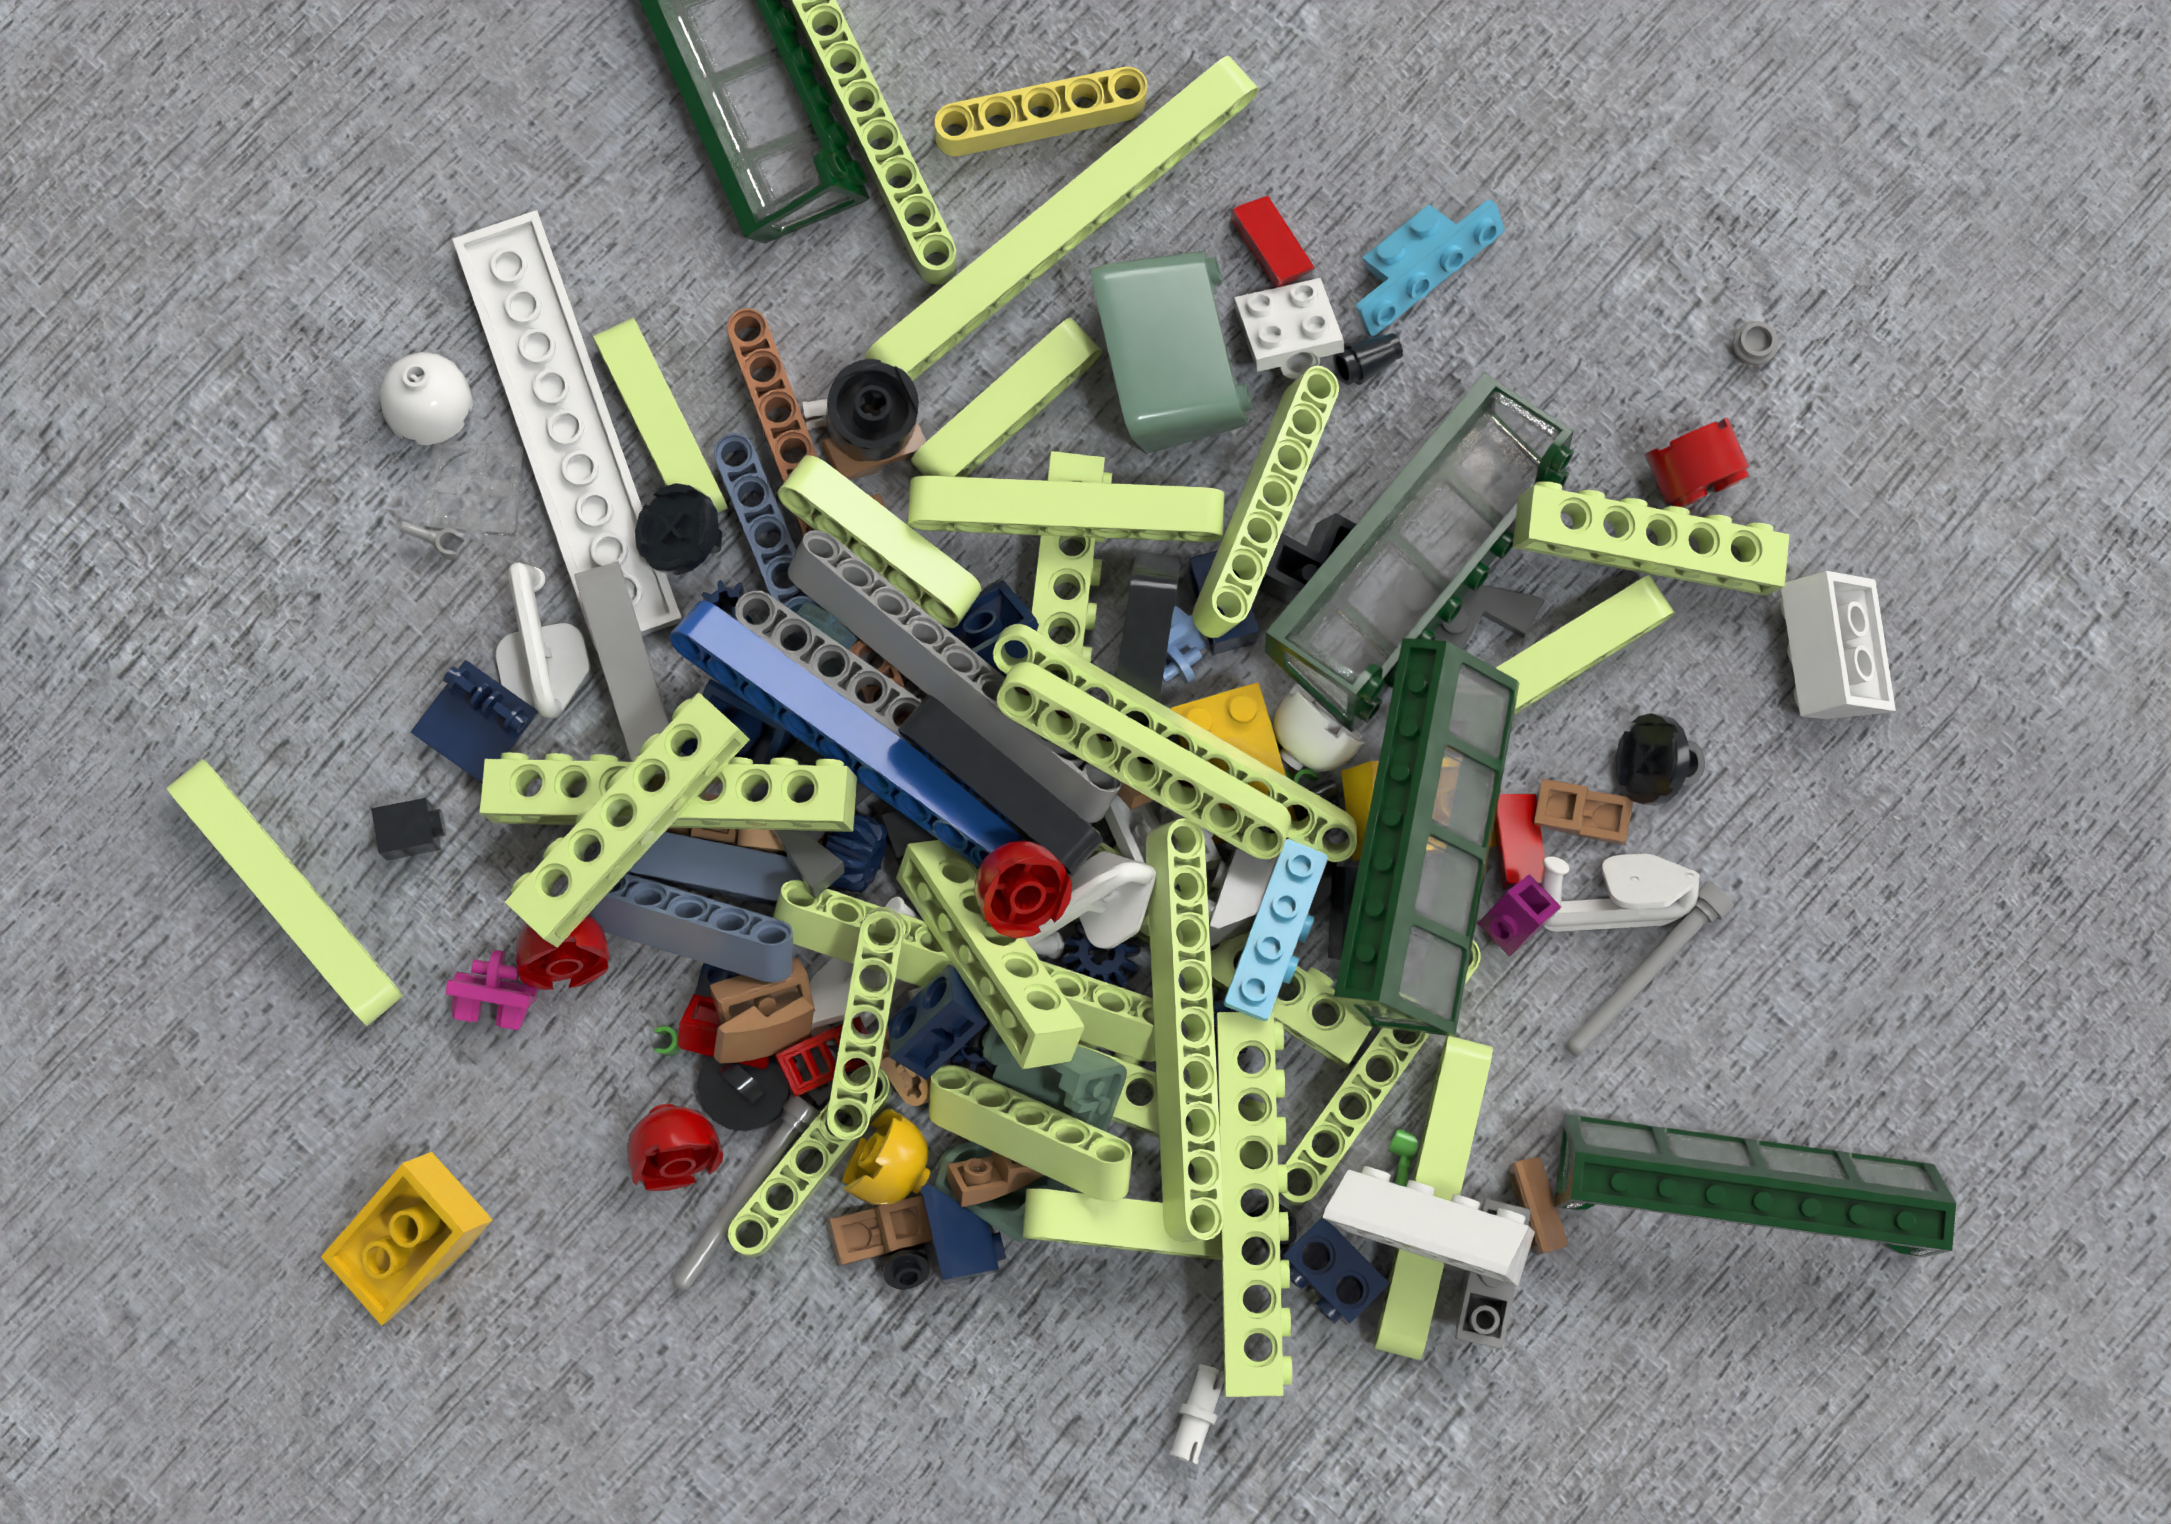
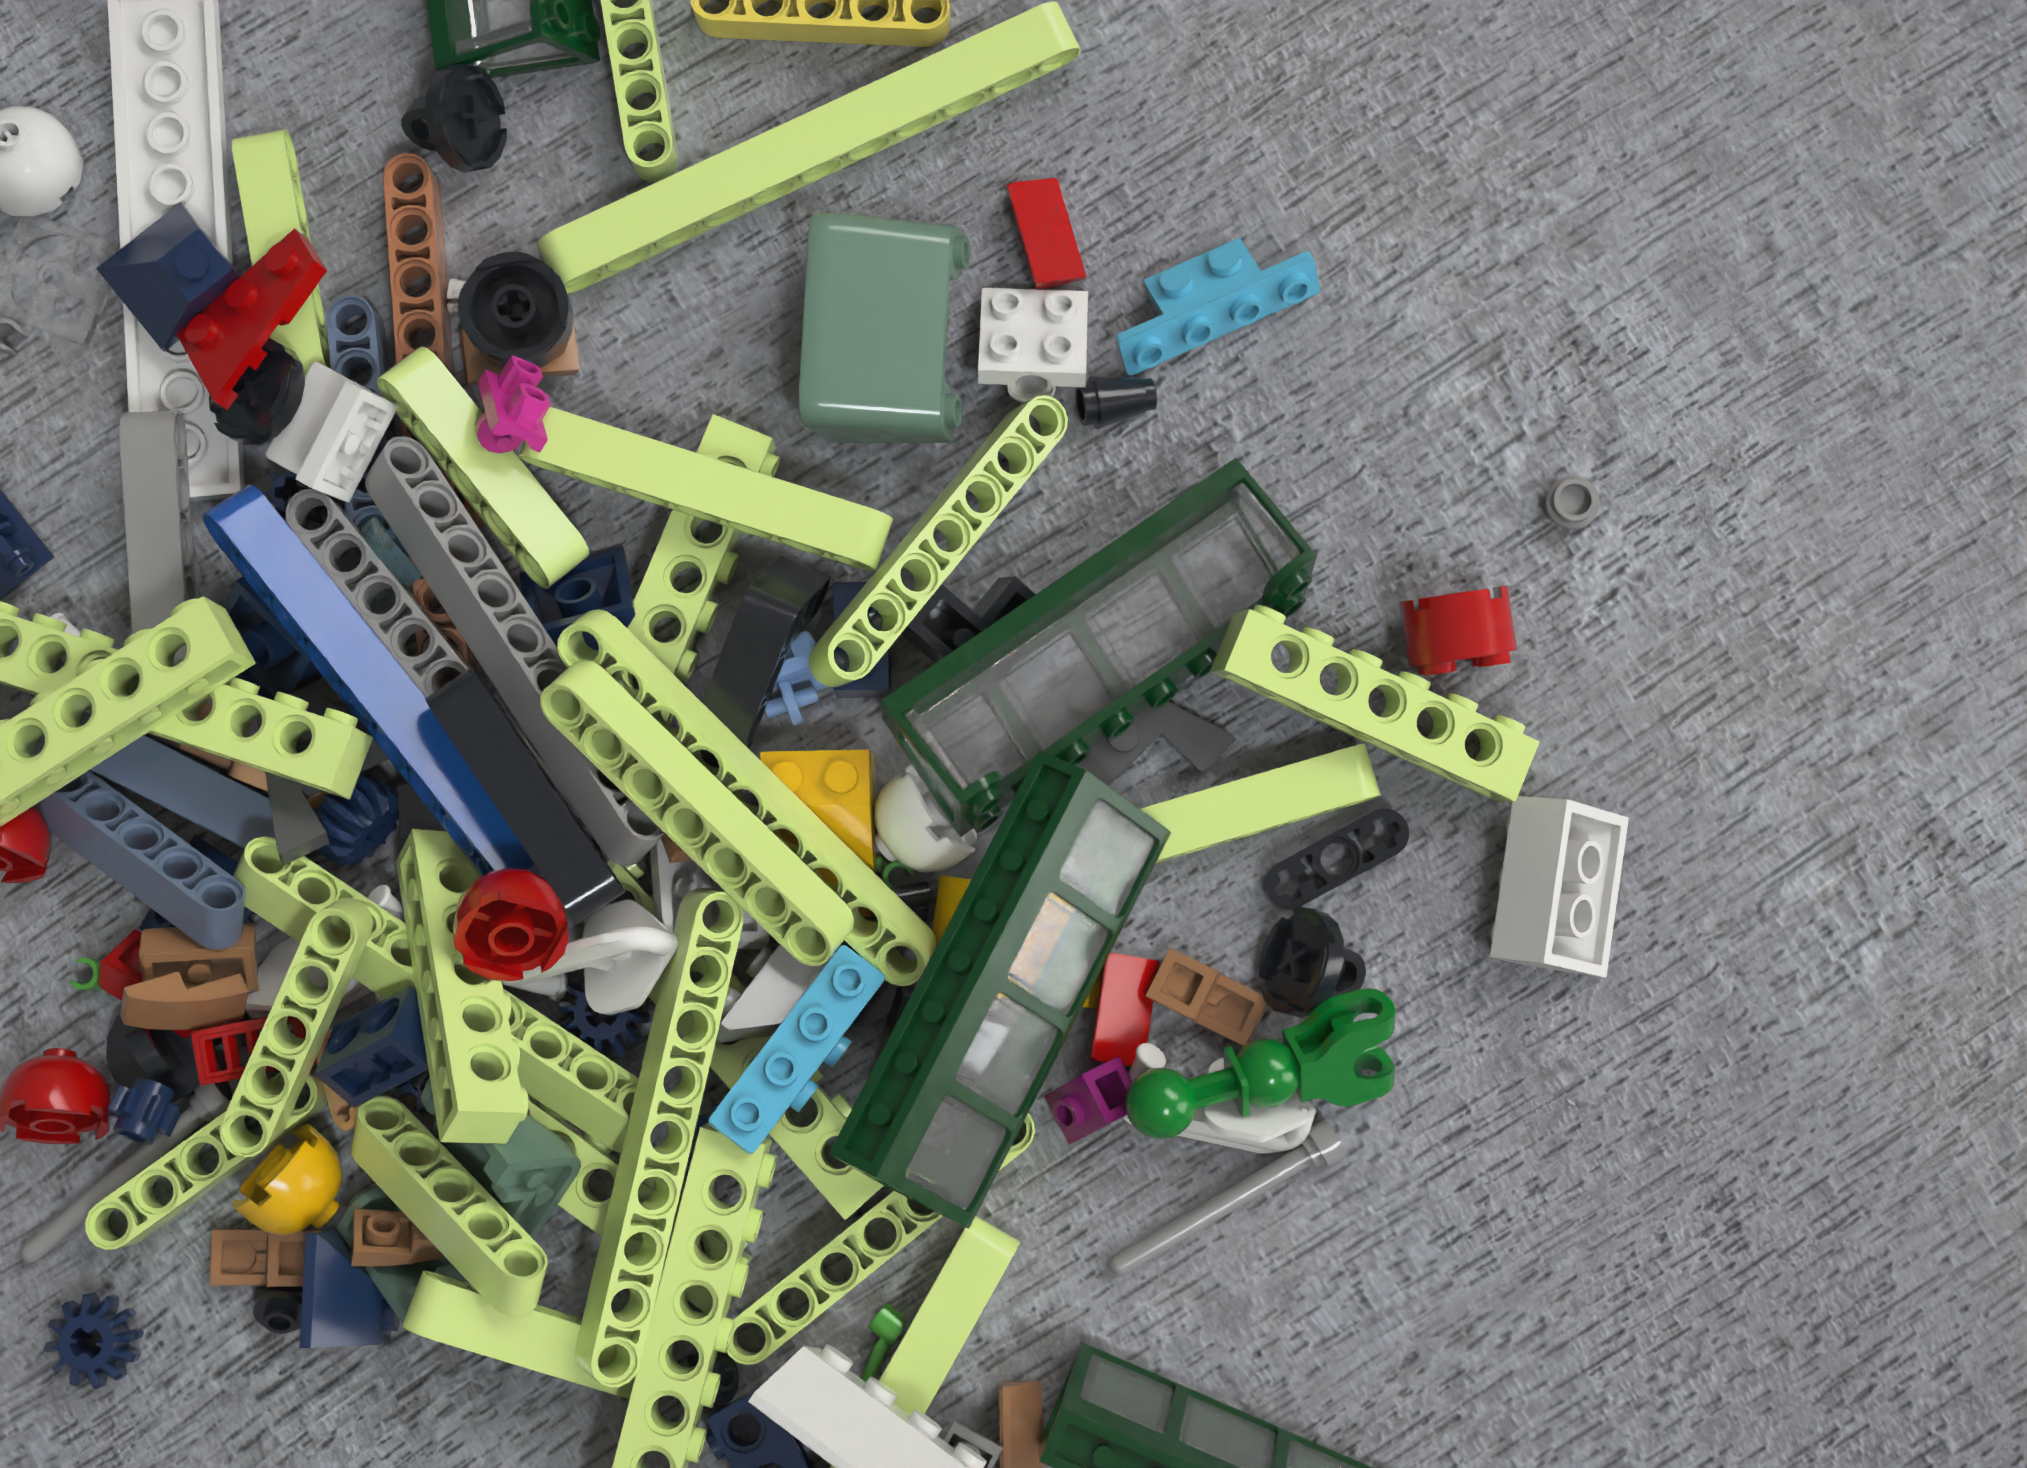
camera: 20 degrees right, 5 degrees up
white piece [496,563,590,719] -> none
yellowish green beam [911,318,1103,477] -> none
none -> dark blue gear [43,1292,144,1389]
none -> dark blue slope [96,202,241,352]
none -> dark blue gear [107,1077,181,1145]
none -> red wing [176,228,327,410]
none -> white bracket [266,362,398,503]
none -> black tile [401,64,507,173]
none -> dark pink hips [476,355,551,453]
none -> green piece [1125,988,1396,1139]
none -> black beam [1263,809,1409,910]

